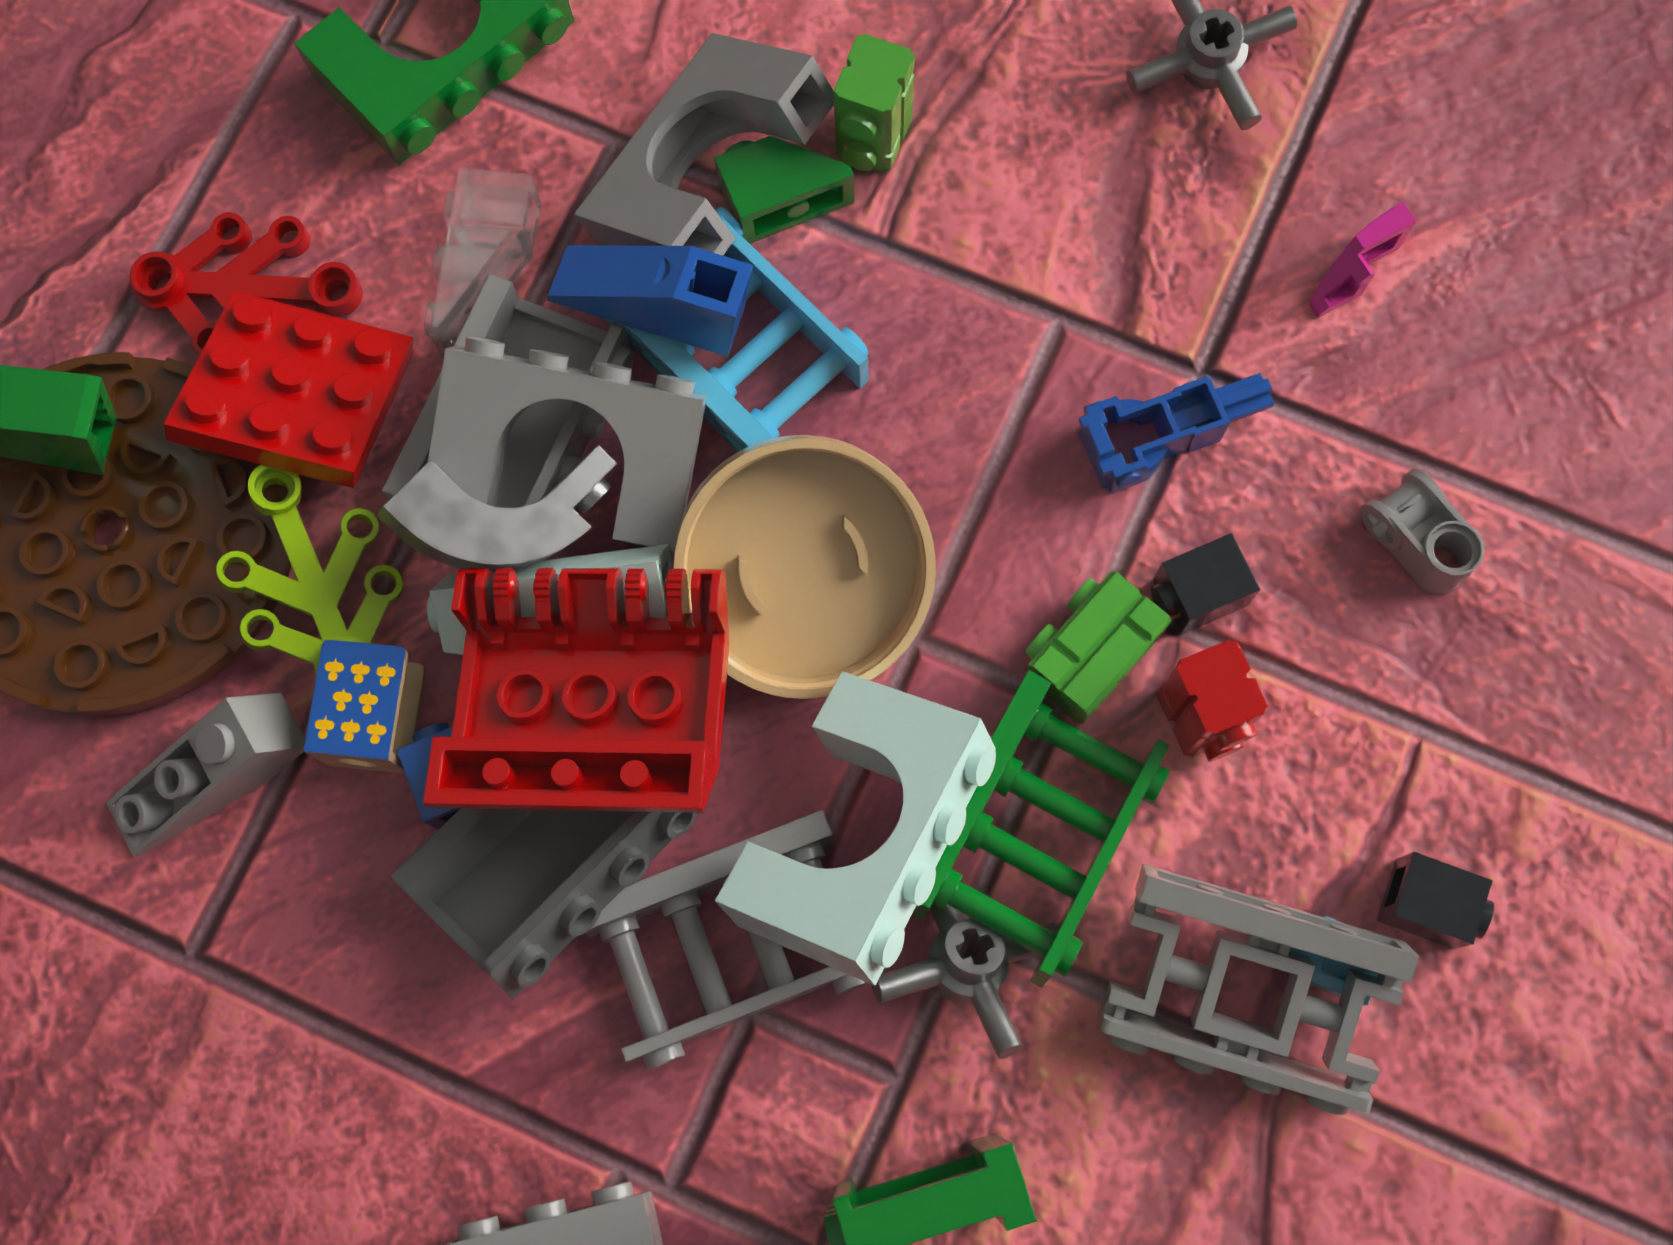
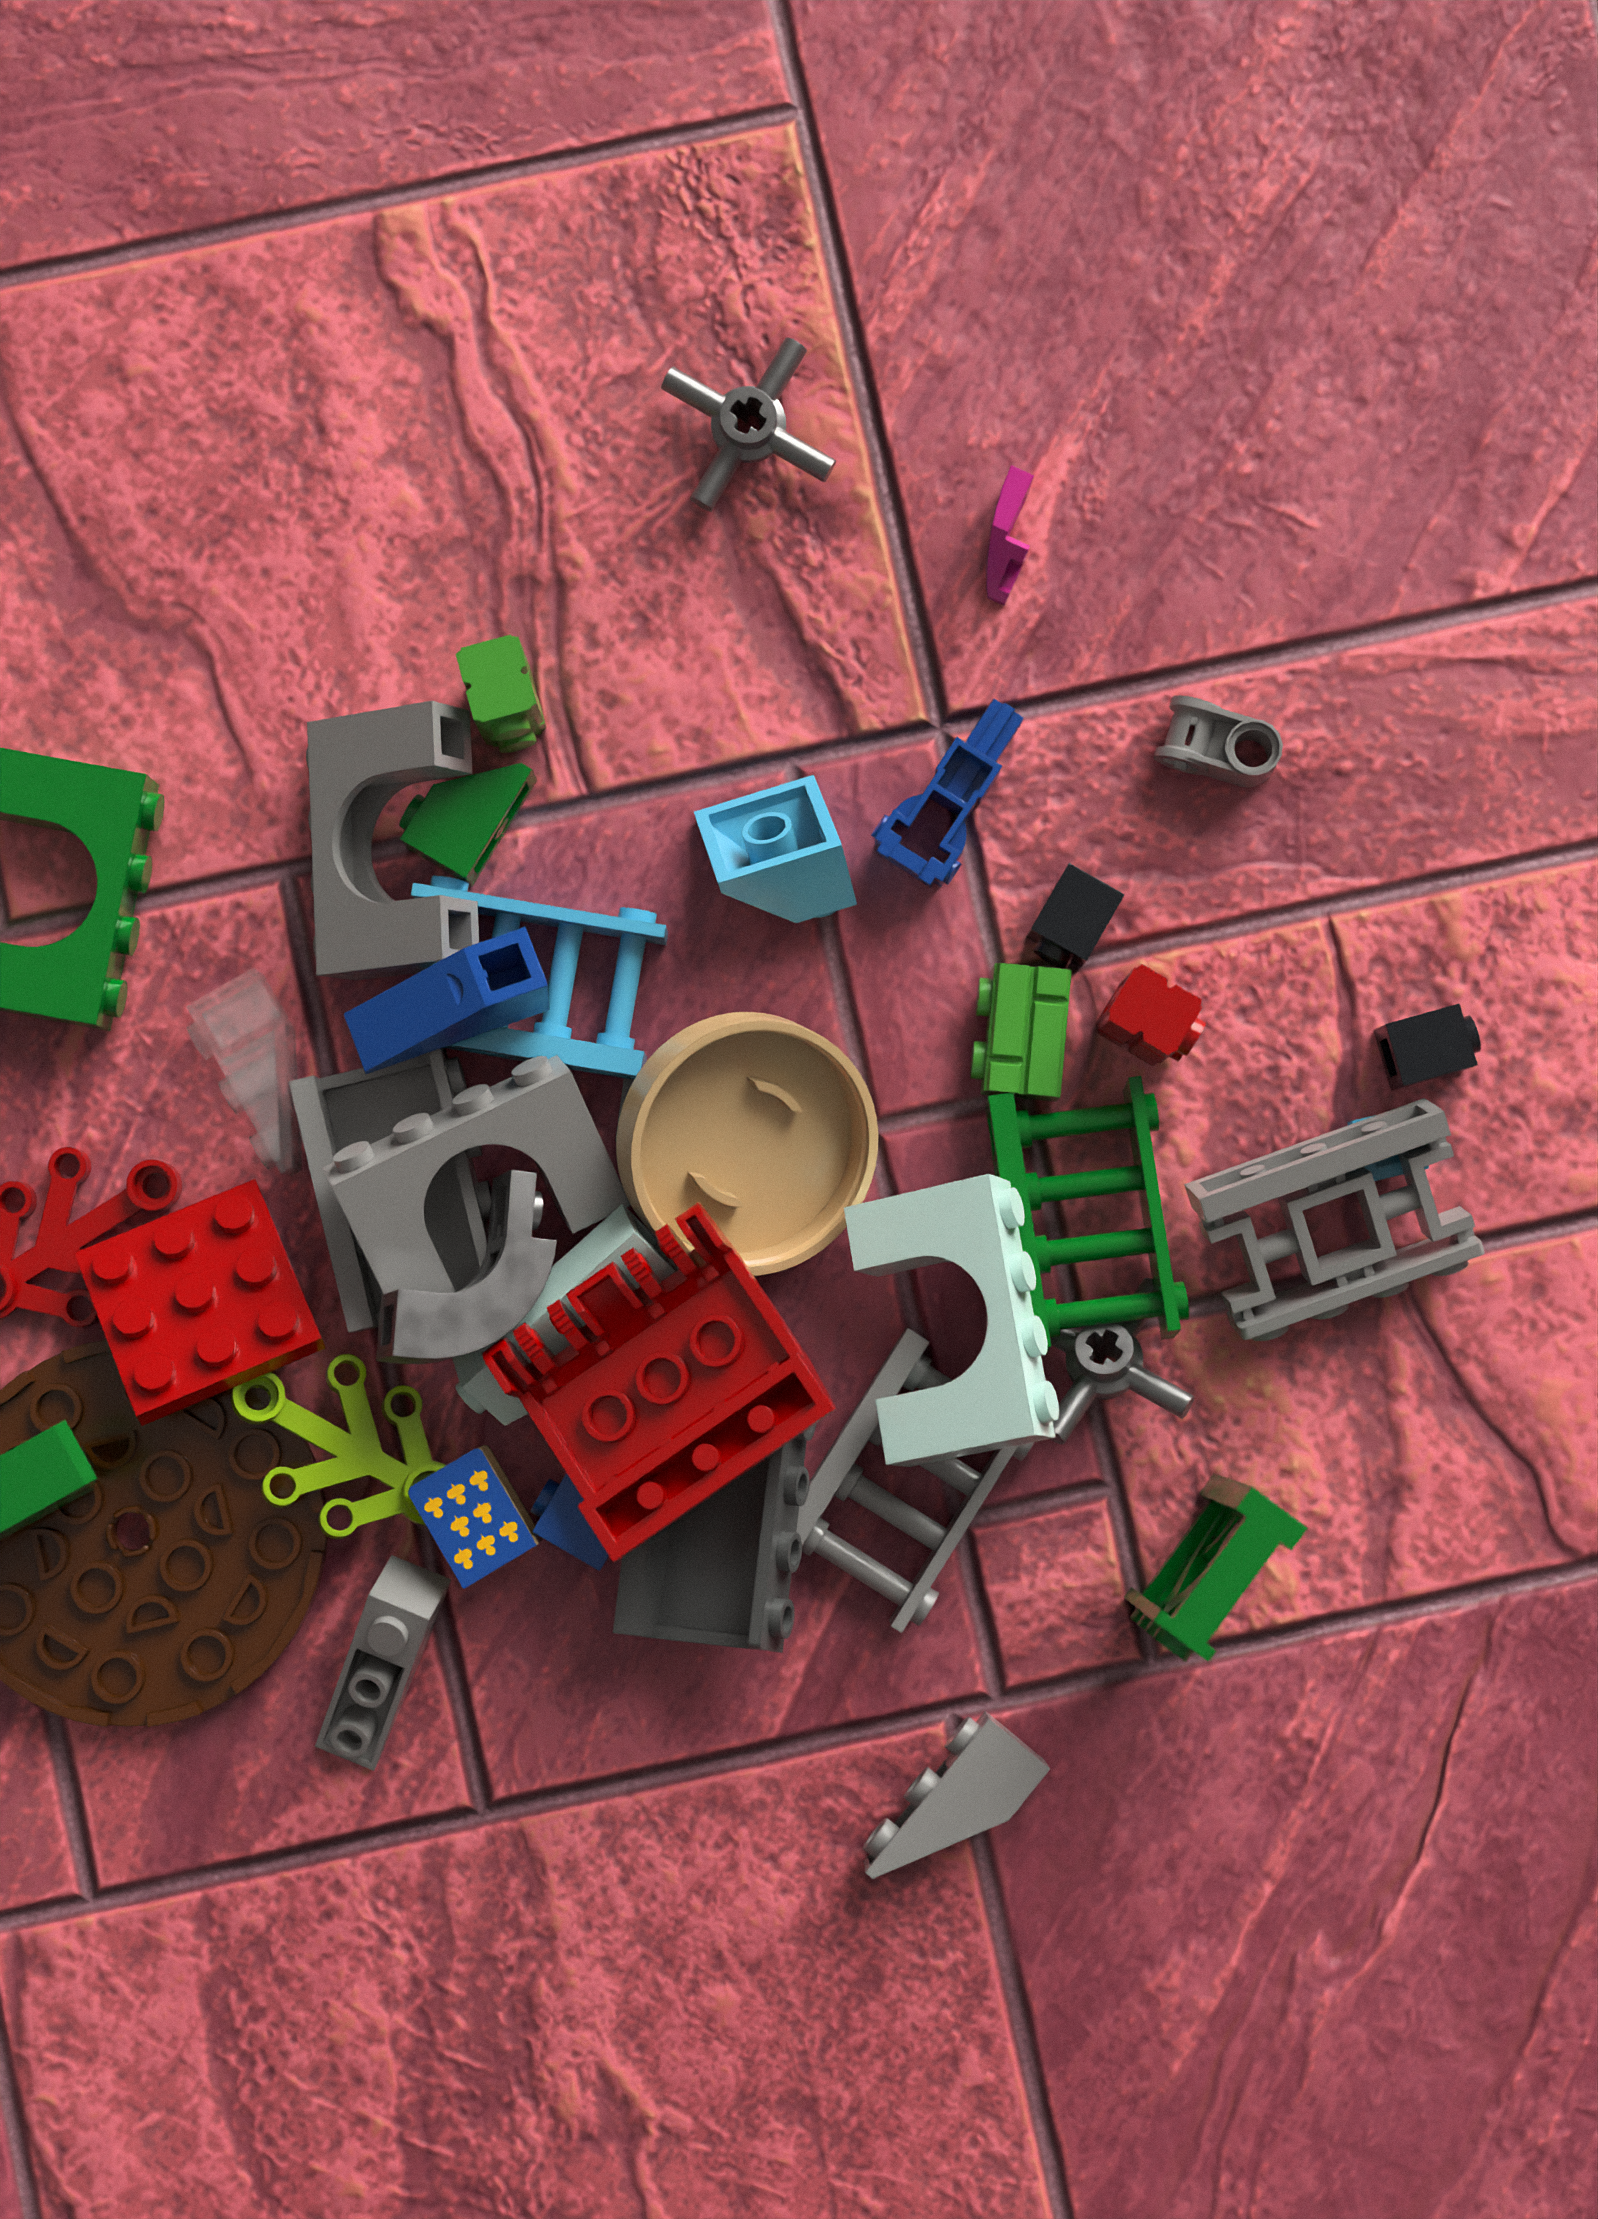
camera: 45 degrees left, 10 degrees up
none -> medium azure slope [694,775,857,923]

